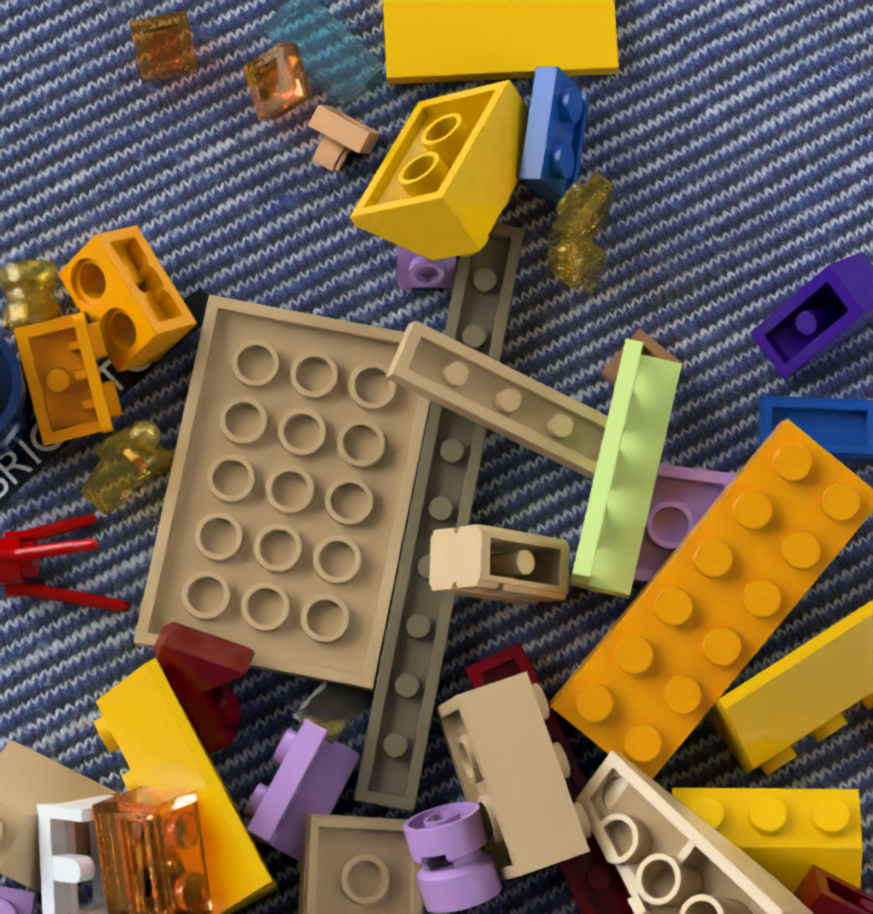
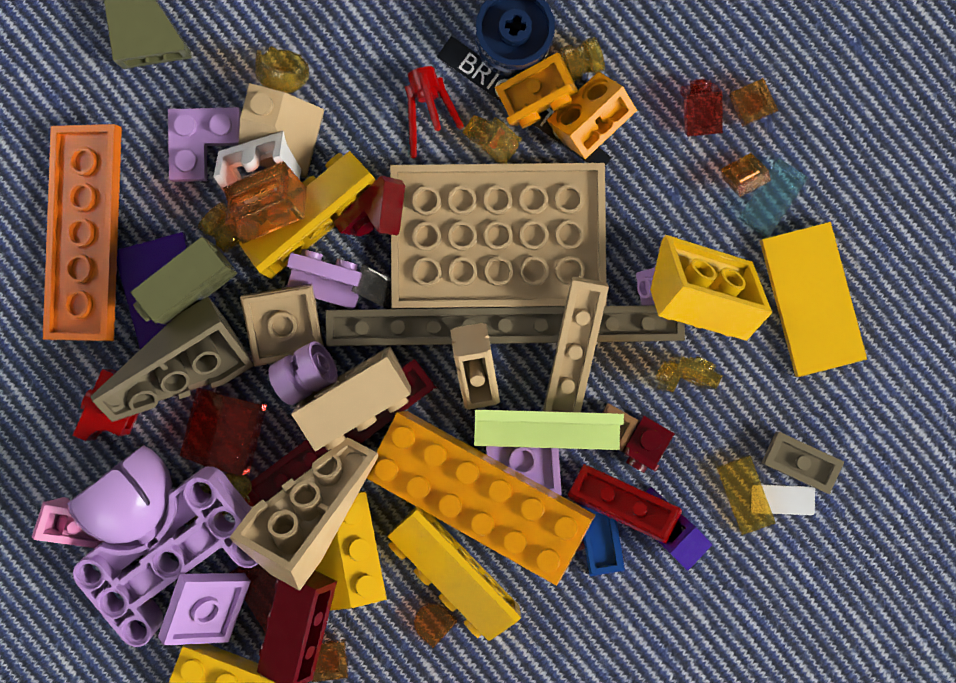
camera: 75 degrees right, 10 degrees up
light nougat tile [308,105,381,171] -> none
blue plate [519,66,590,207] -> none
none -> red tile [567,464,682,544]
none -> dark red bracket [622,415,675,473]
none -> clear red bracket [680,79,723,137]
none -> clear yellow tile [716,455,776,535]
none -> white sticker [751,484,815,515]
none -> dark tan plate [761,431,844,494]

